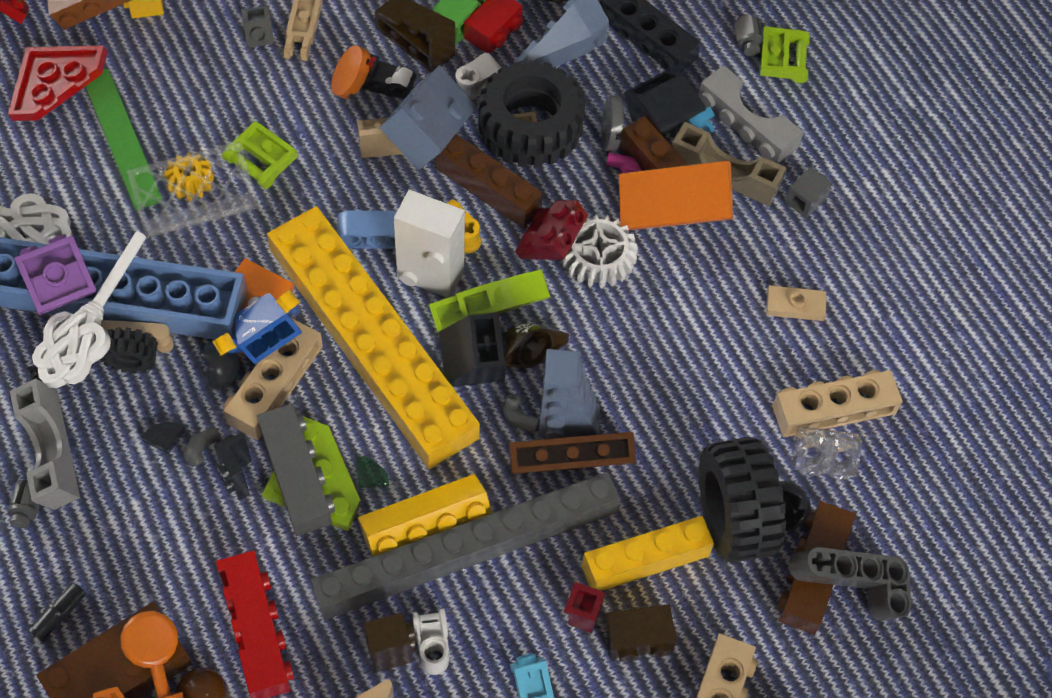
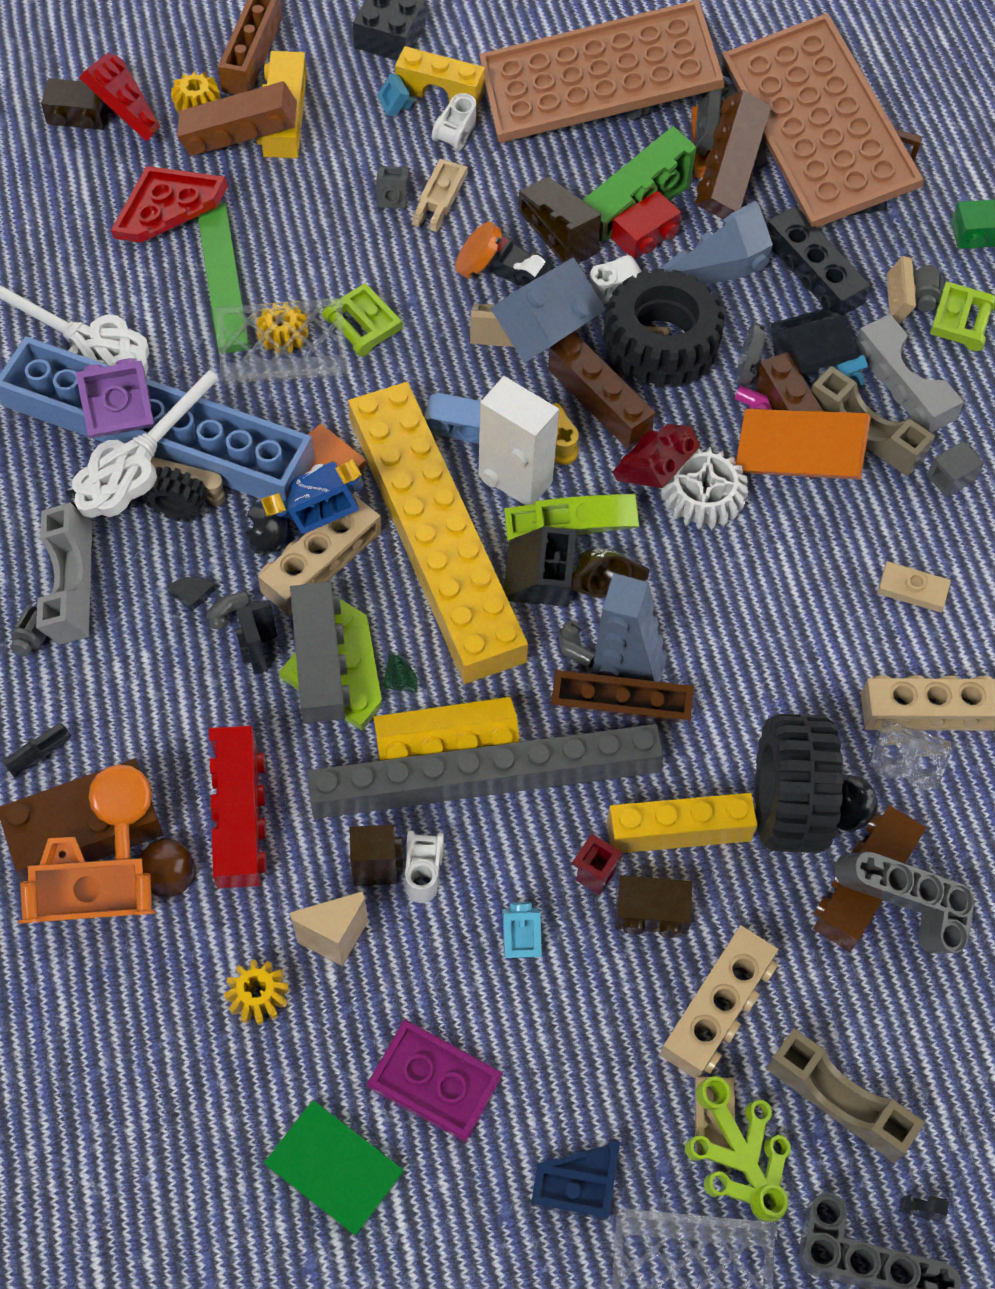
camera: 15 degrees right, 0 degrees up
none -> tan plate [887,256,916,324]

